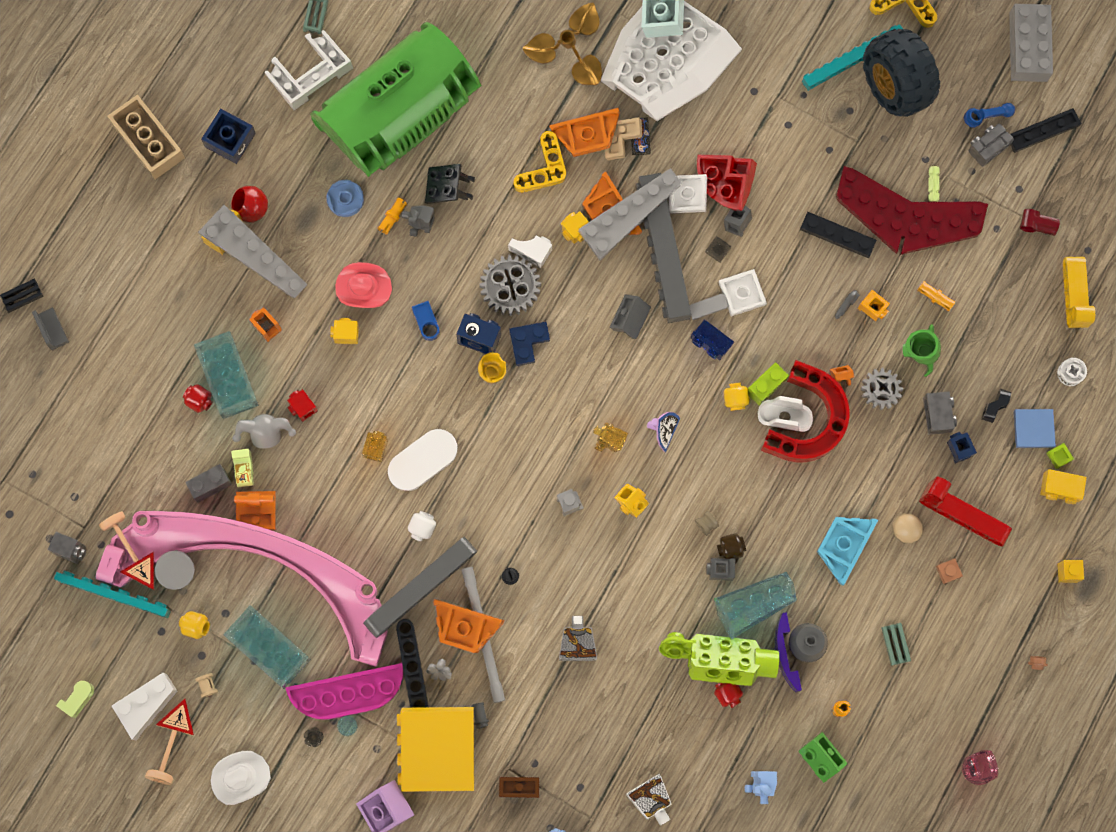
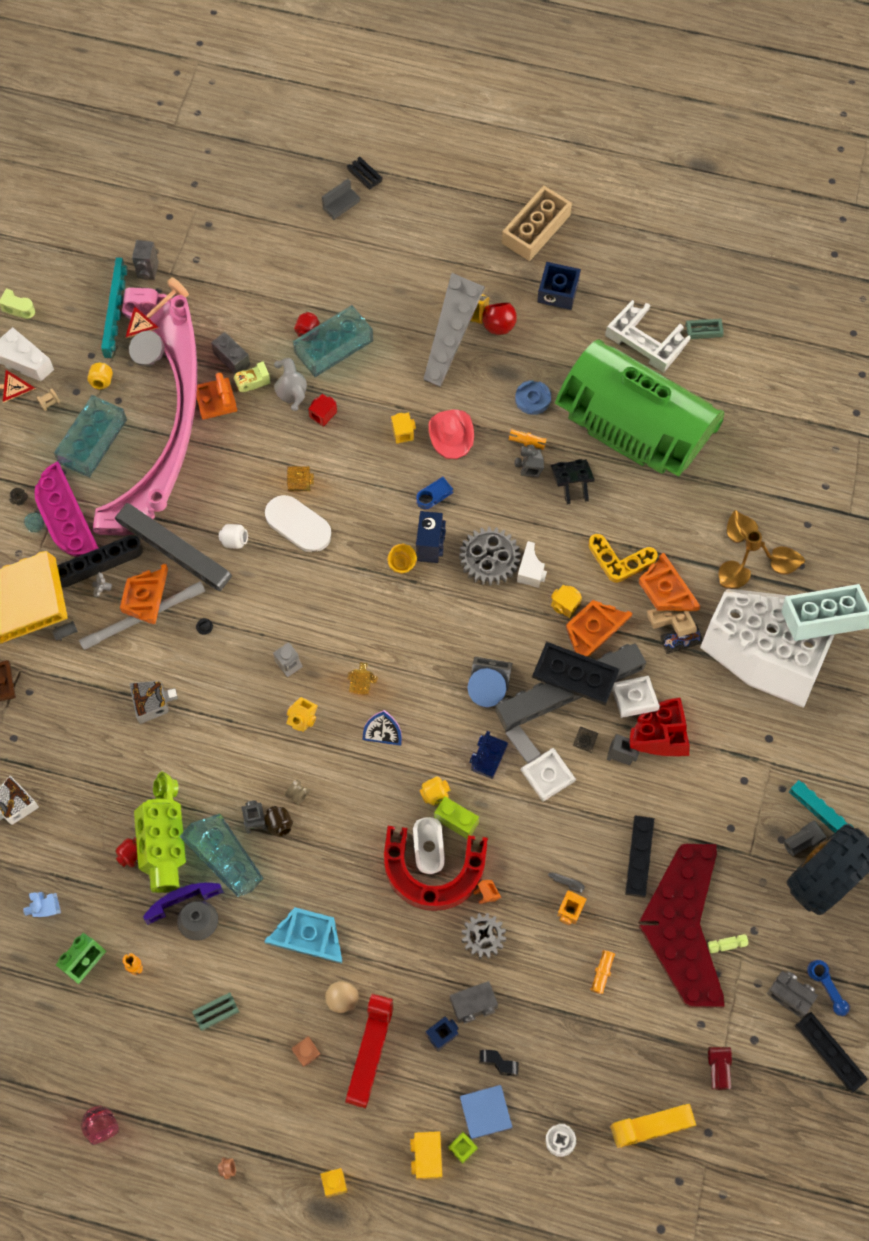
camera: 80 degrees right, 10 degrees down
orange window [249,307,282,342] -> none
dark blue plate [509,322,550,366] -> none
light grey wing [578,168,682,261] -> none
bright green piece [903,324,941,377] -> none
none -> medium blue tile [467,668,506,707]
none -> black plate [532,641,620,706]
none -> dark grey piece [783,820,827,856]

